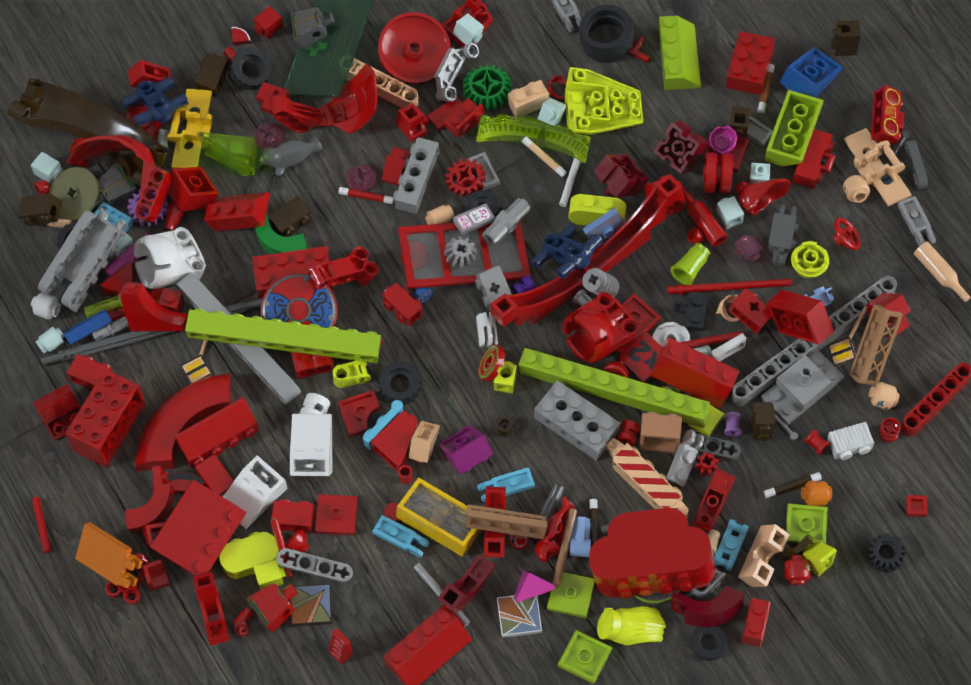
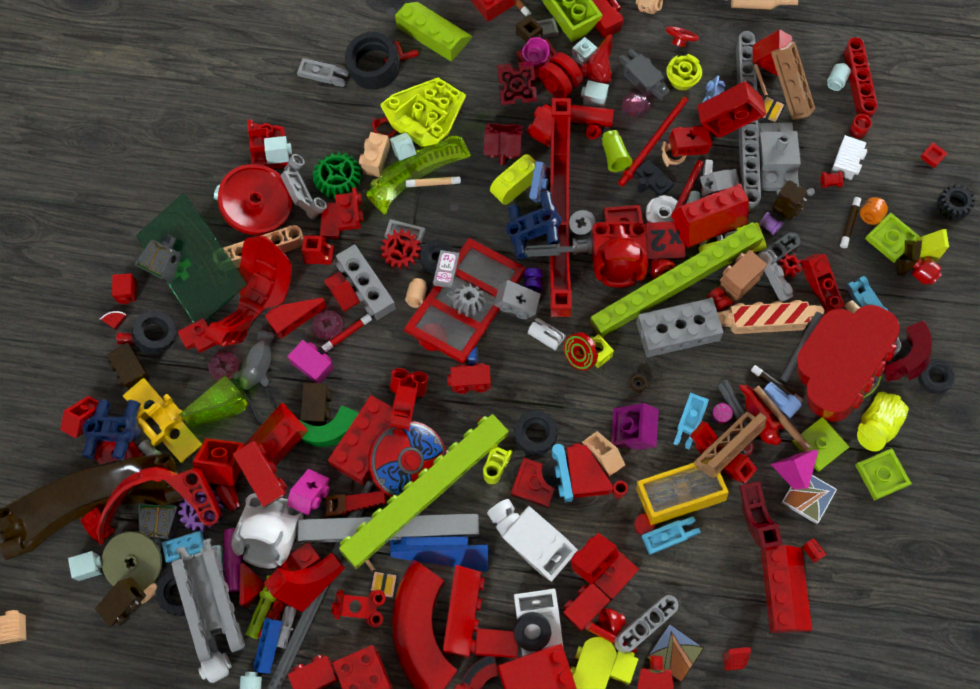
camera: 50 degrees left, 5 degrees up
red hinge [34,180,50,195] -> none
red brick [291,352,334,378] -> none
light grey bar [414,563,470,627] -> none
light grey piece [482,198,530,246] -> none
white bar [559,155,581,207] -> none
light nougat arch [738,524,790,588] -> none
red brick [742,598,771,647] -> none
light nougat head [868,382,899,410] -> none
none -> red brick [233,441,287,507]
none -> red slope [265,298,327,339]
none -> dark pink brick [287,340,334,383]
none -> dark pink brick [287,469,330,515]
none -> red piece [324,491,385,518]
none -> red piece [331,590,386,628]
none -> blue wedge [390,537,488,572]
none -> black tyre [513,612,552,651]
none -> dark grey axle [525,244,576,257]
none -> red brick [571,533,619,584]
none -> light grey piece [700,169,740,195]
none -> dark pink tile [712,403,733,424]
none -> red slope [802,539,826,563]
none -> light aqua brick [827,63,851,91]

